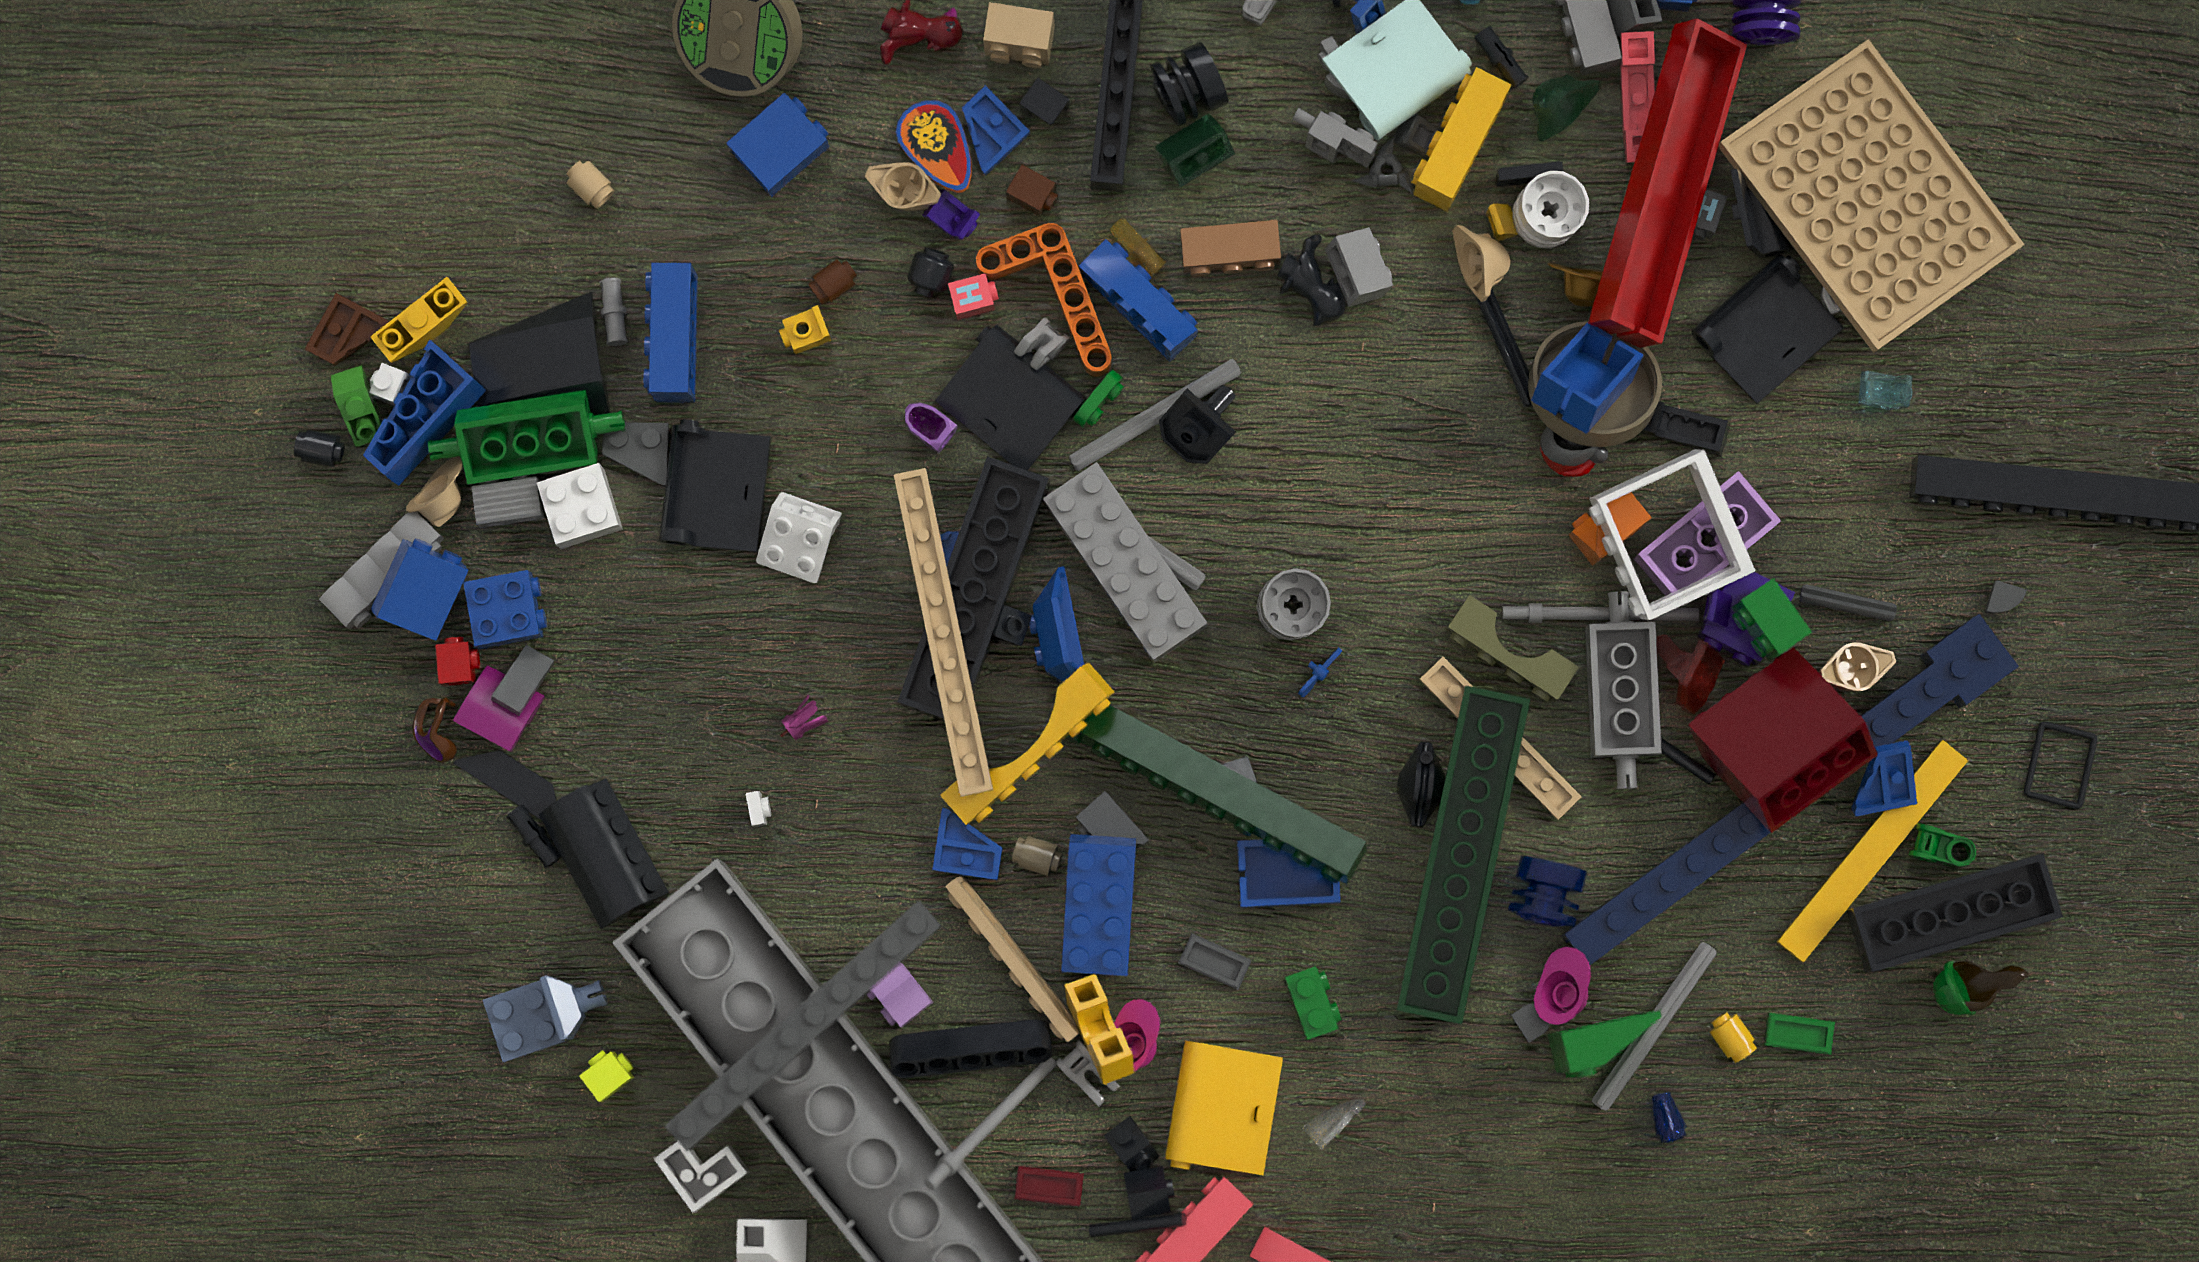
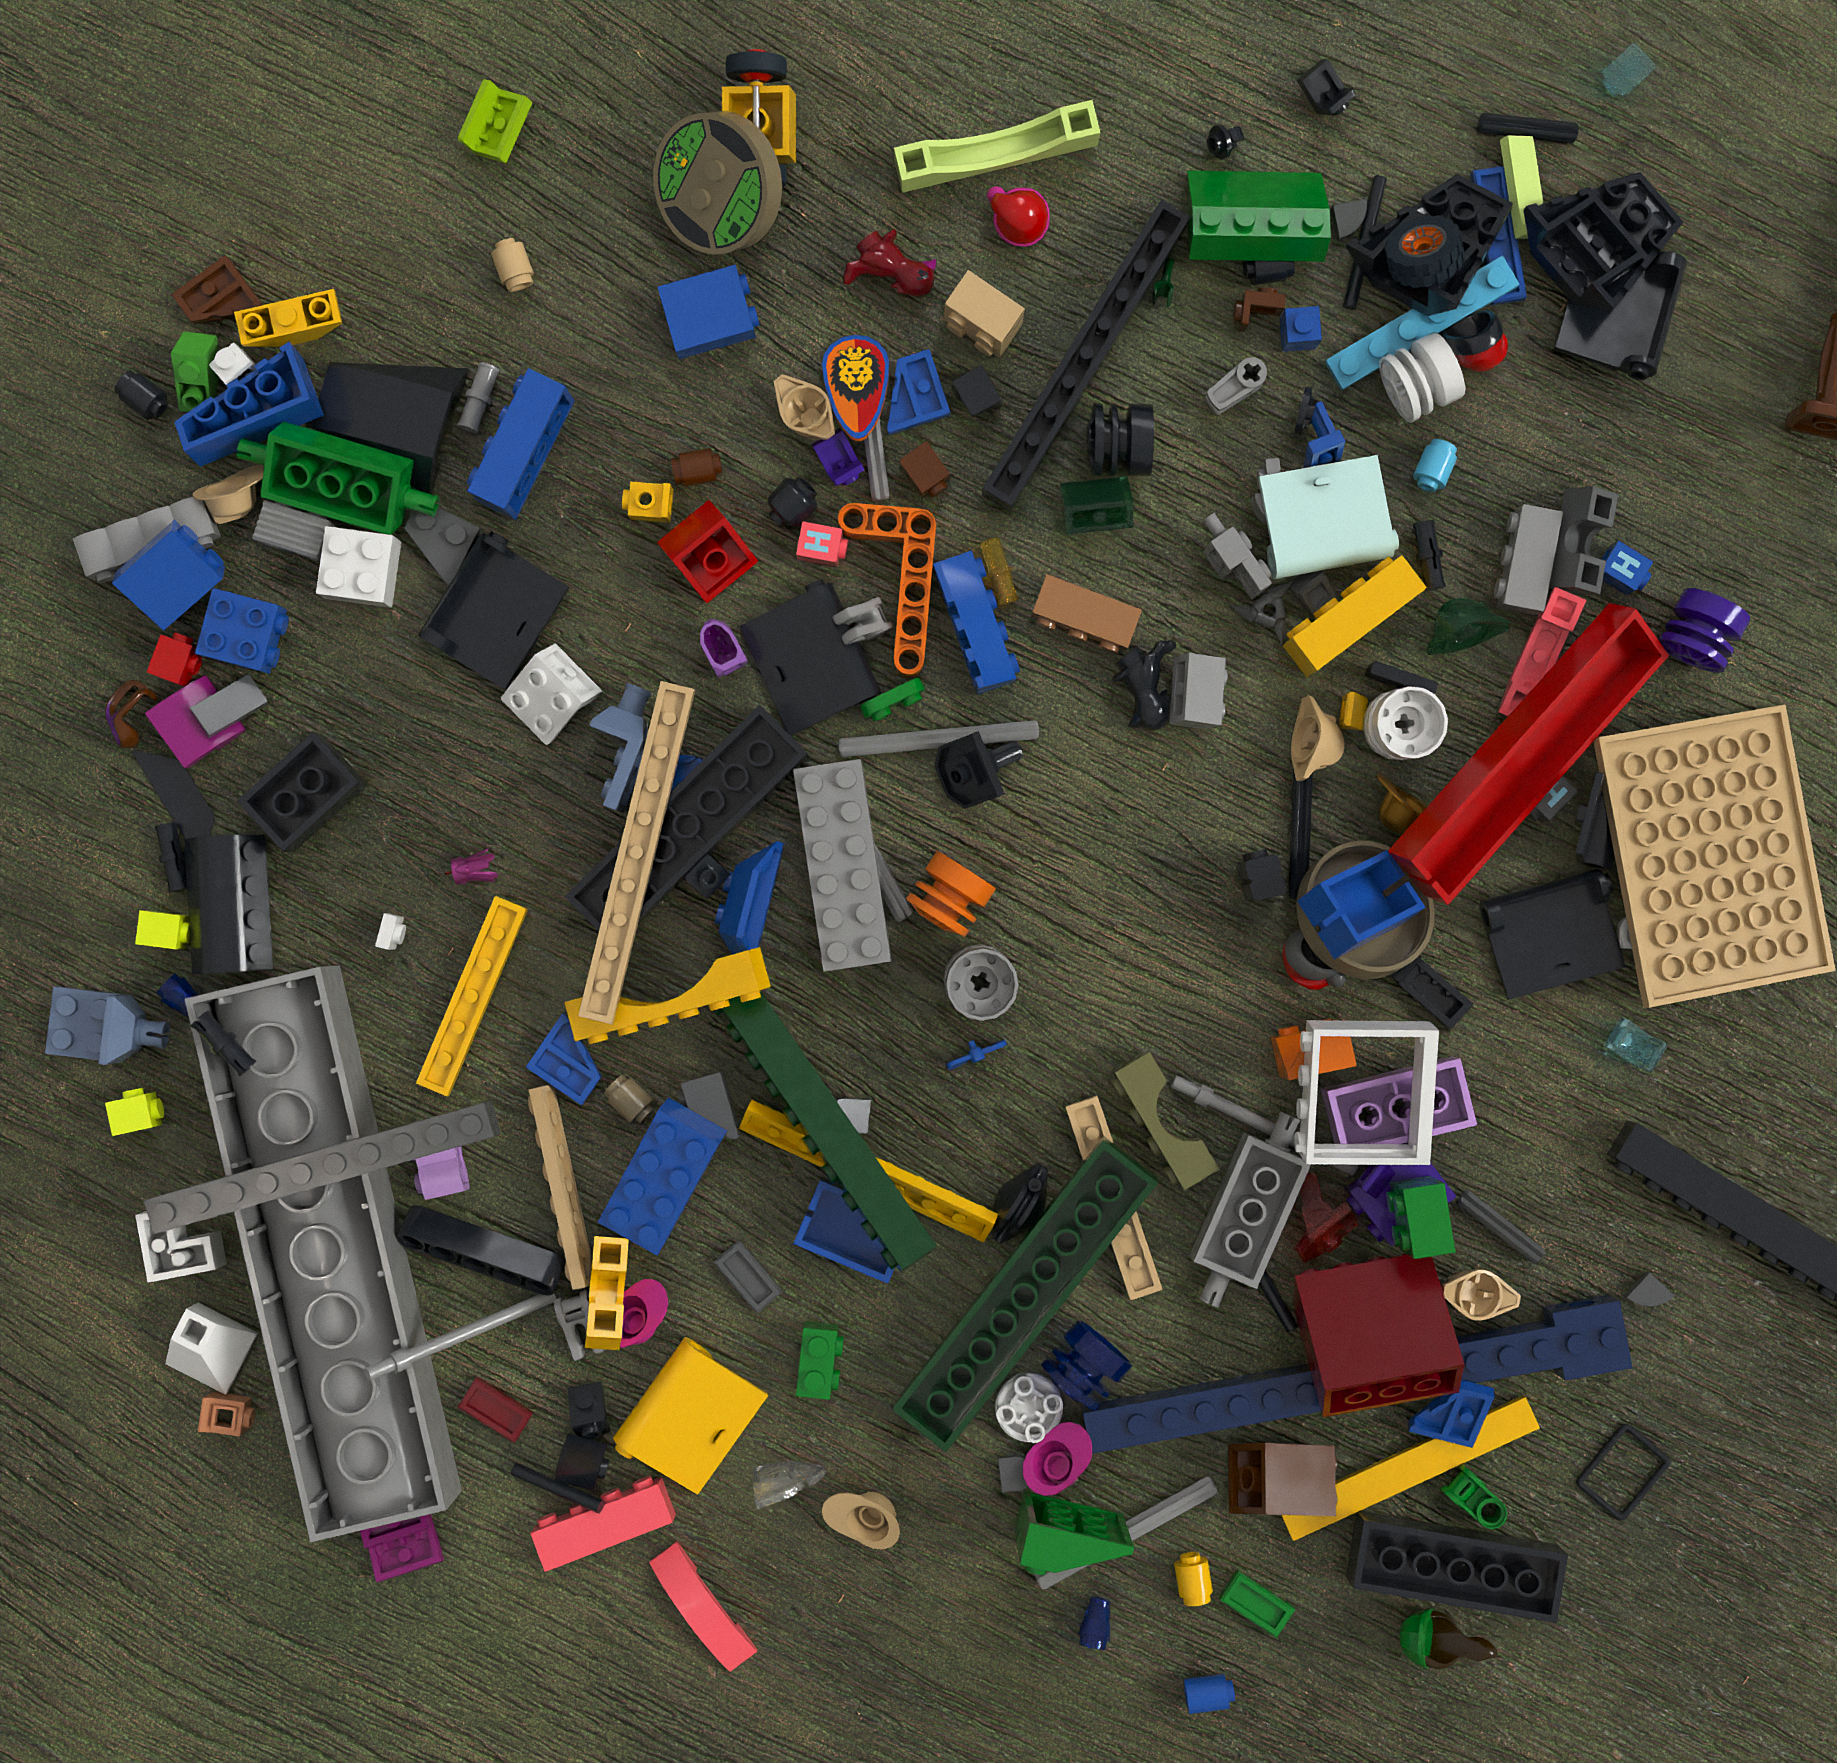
camera: 25 degrees right, 5 degrees up
none -> neon yellow brick [135,910,190,949]
none -> clear blue cone [156,973,198,1018]
none -> black pin [191,1011,257,1077]
none -> black brick [237,732,368,853]
none -> yellow plate [416,896,528,1096]
none -> lime bracket [458,79,533,164]
none -> sand blue plate [589,683,651,813]
none -> red slope [657,500,758,604]
none -> yellow plate [739,1100,998,1243]
none -> tan piece [822,1492,900,1550]
none -> light grey axle [864,418,889,501]
none -> orange wheel [906,851,996,938]
none -> white tile [995,1372,1063,1443]
none -> blue brick [1183,1674,1235,1714]
none -> reddish brown slope [1228,1443,1338,1516]
none -> black brick [1236,849,1287,902]

